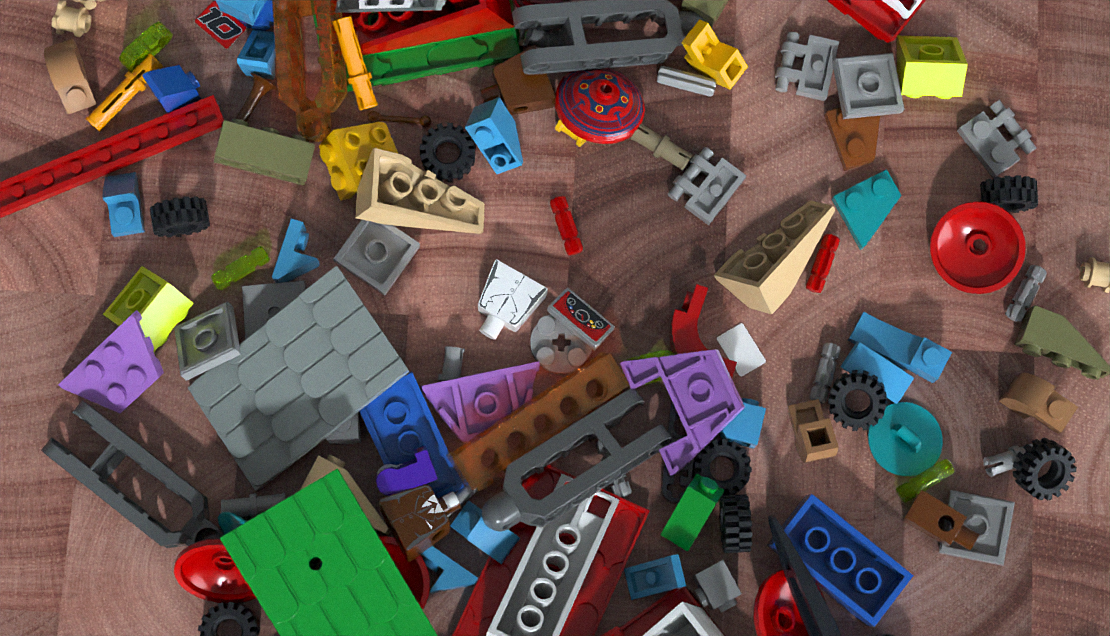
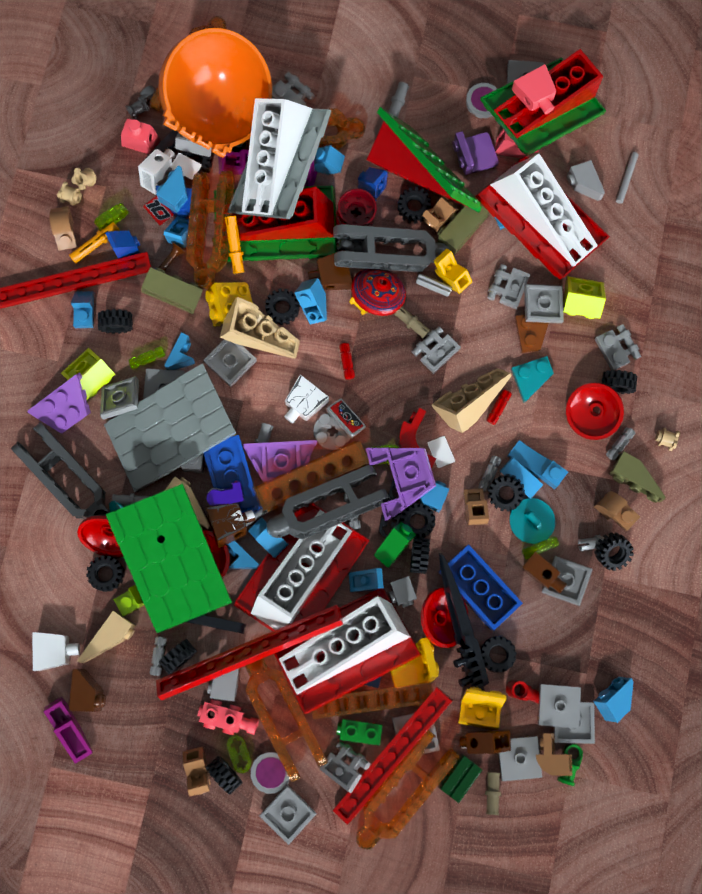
camera: 10 degrees right, 0 degrees up
reddish brown hinge [368,111,431,127] -> none

